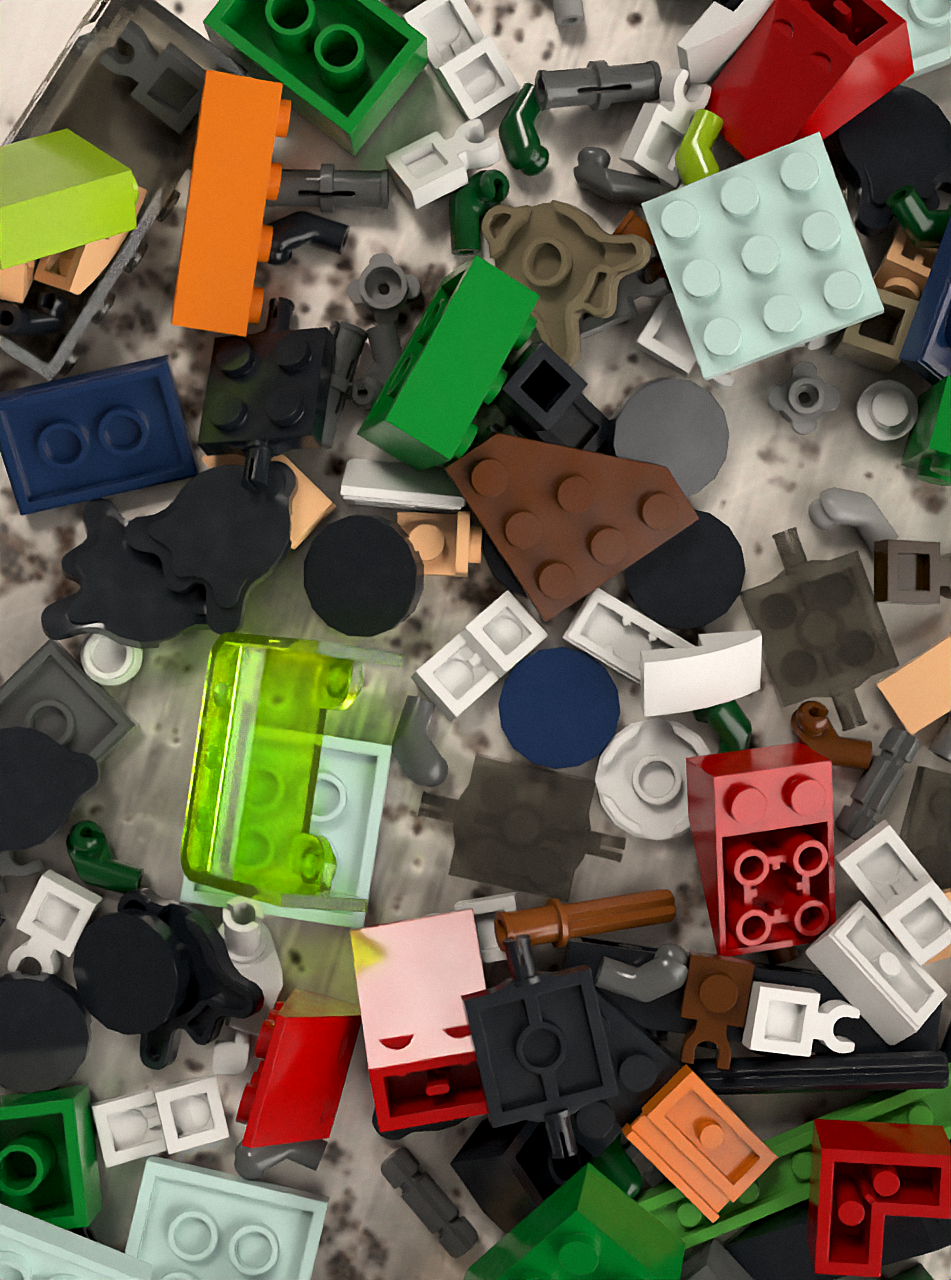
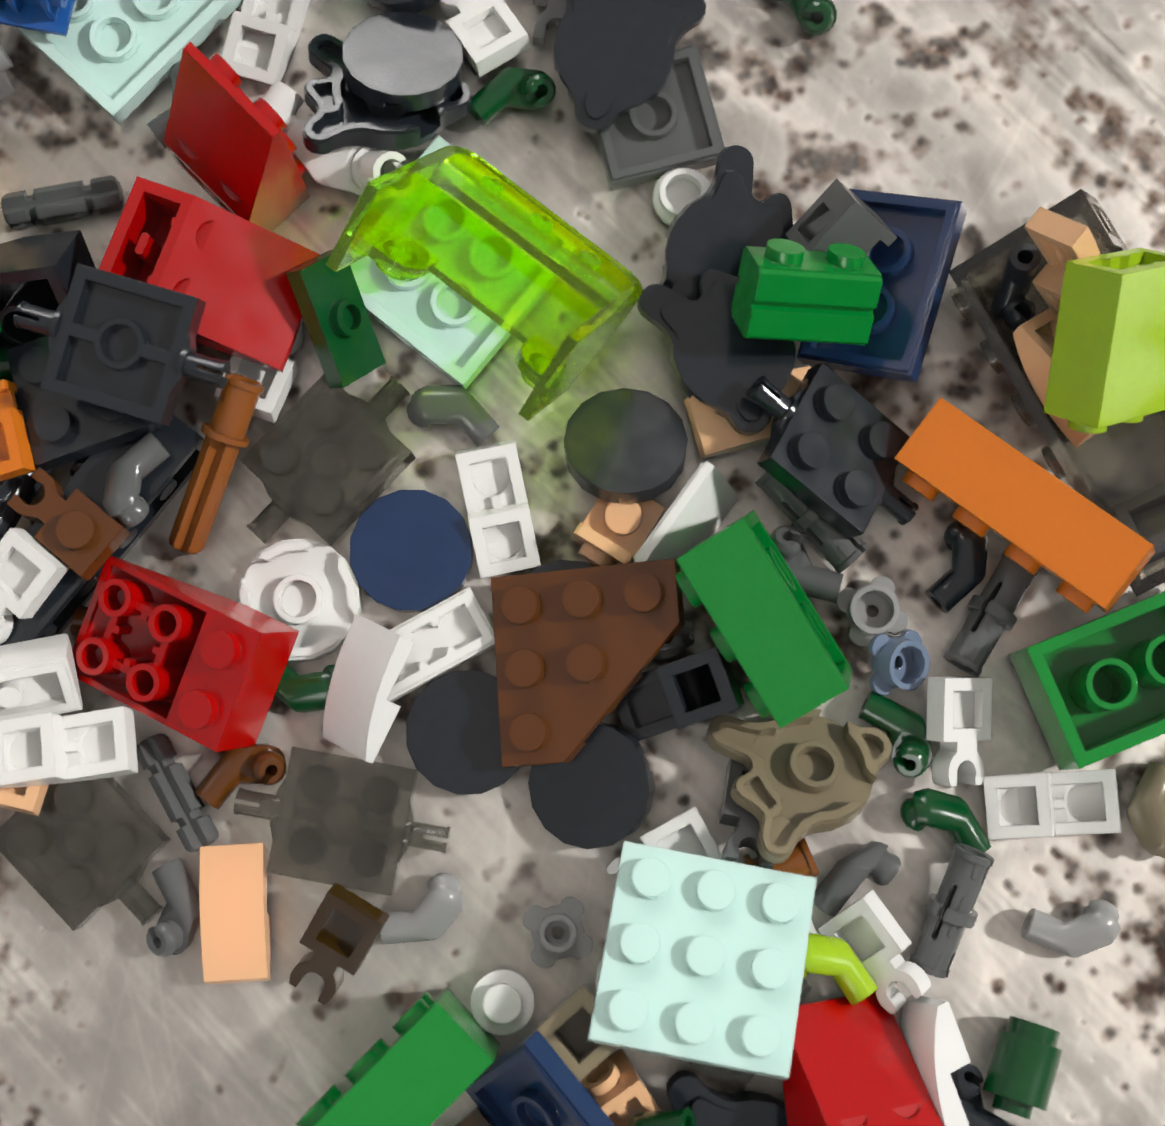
camera: 125 degrees right, 5 degrees down
none -> dark green plate [286,248,386,388]
none -> green brick [731,238,883,345]
none -> dark grey brick [786,178,897,257]
none -> sand blue plate [868,629,930,695]

